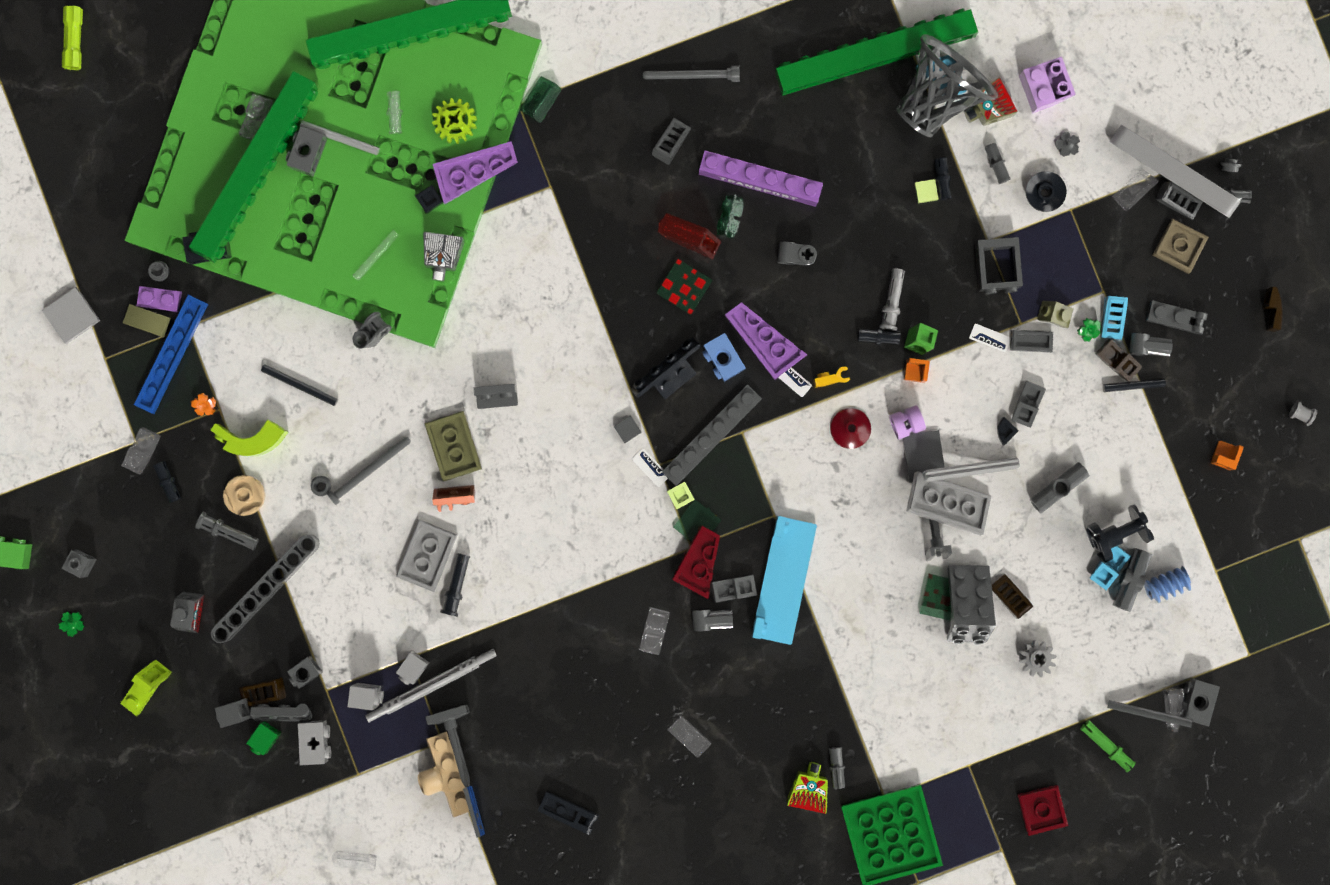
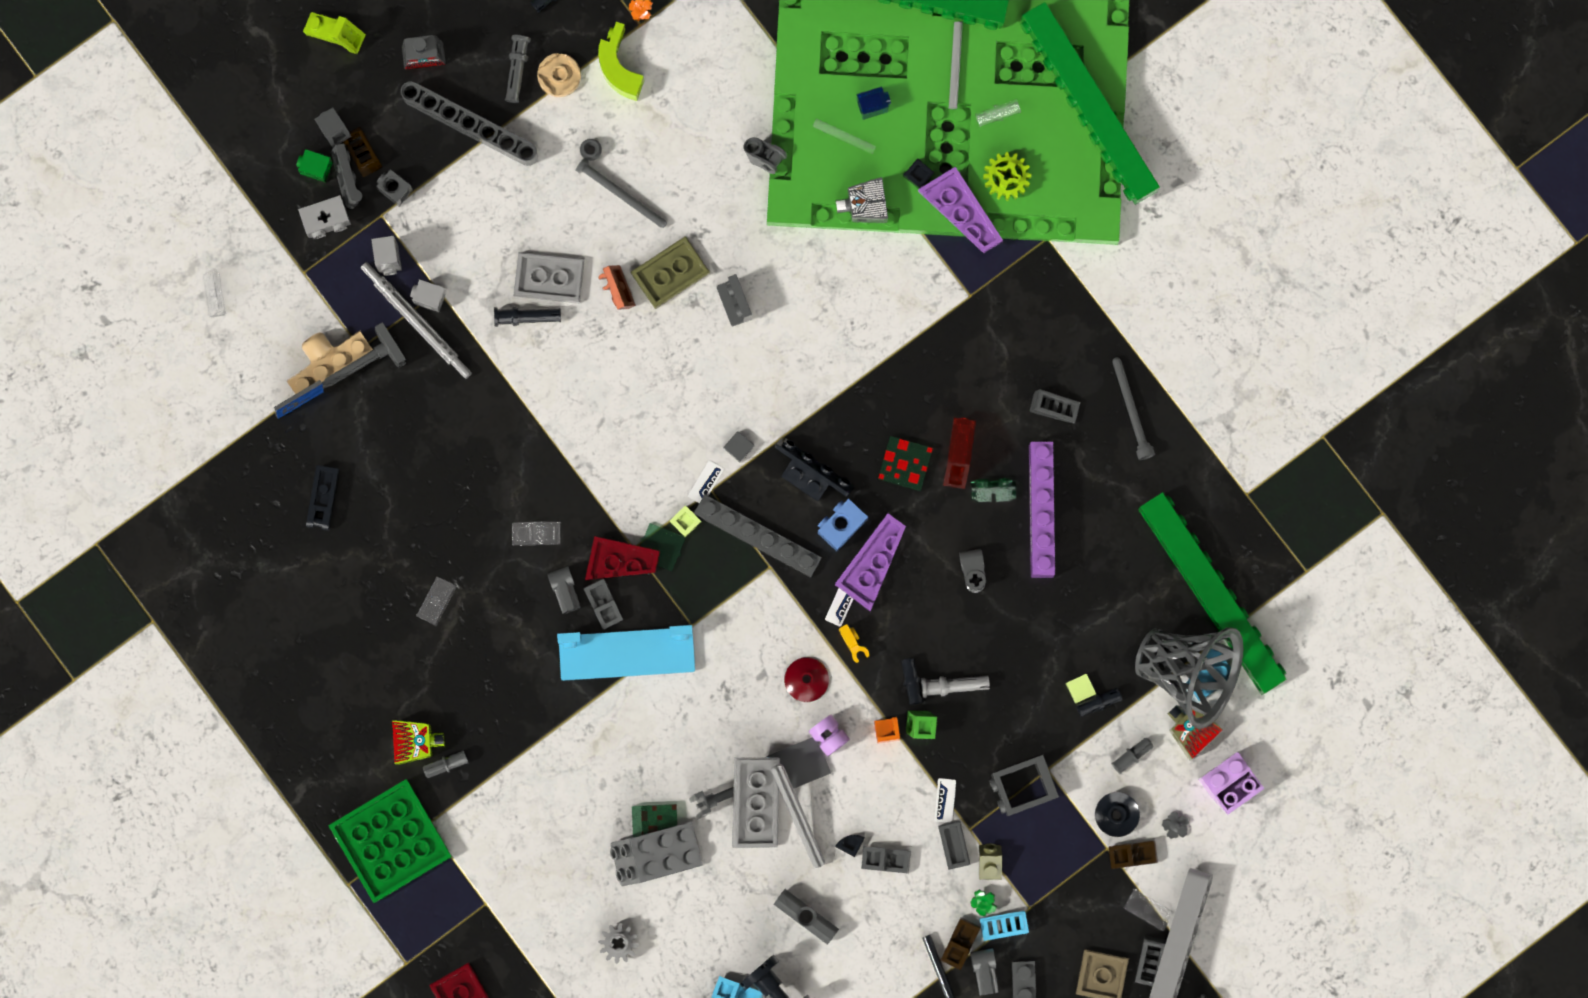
camera: 70 degrees right, 5 degrees down
black bar [261,364,338,406] -> none
dark grey brick [286,126,327,177] -> none
clear green slope [519,76,561,123] -> none
dark brown slope [992,574,1033,619] -> none
none -> clear blue brick [856,86,891,120]
none -> dark brown slope [1109,841,1158,869]

